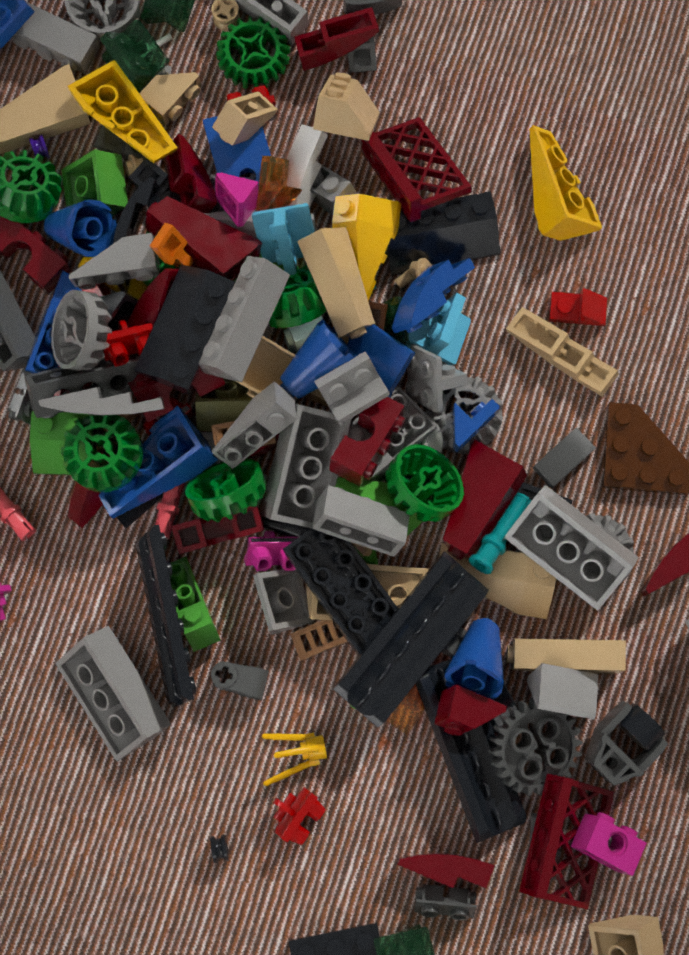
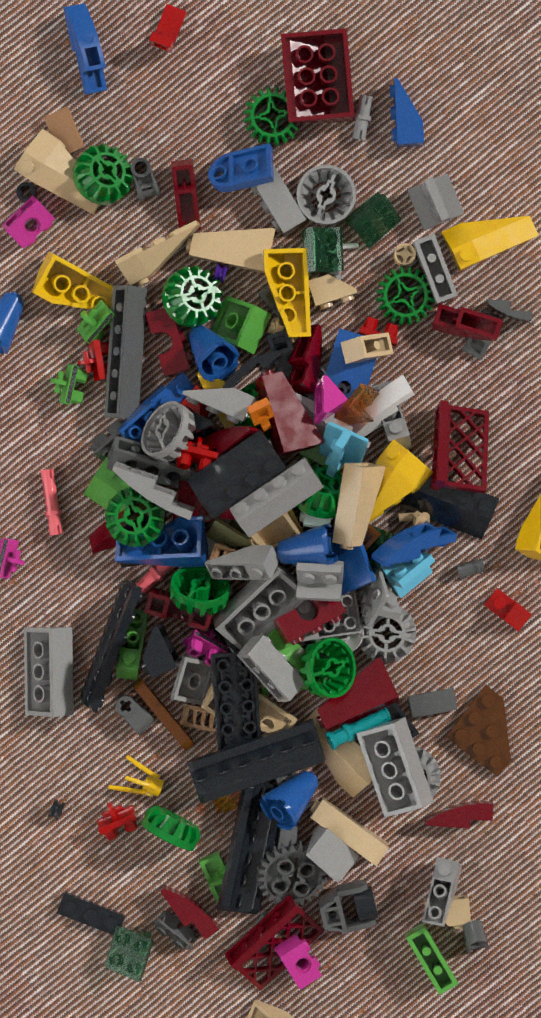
camera: 30 degrees right, 10 degrees up
tan slope [313,73,380,141] -> none
dark red slope [434,685,507,736] -> none
blue slope [453,399,500,453] -> none
tan slope [506,307,619,397] -> none
none -> reddish brown beam [133,678,195,751]
none -> black slope [141,622,180,678]
none -> green gear [141,806,201,851]
none -> bright green slope [199,851,226,903]
none -> dark grey pin [457,558,486,579]

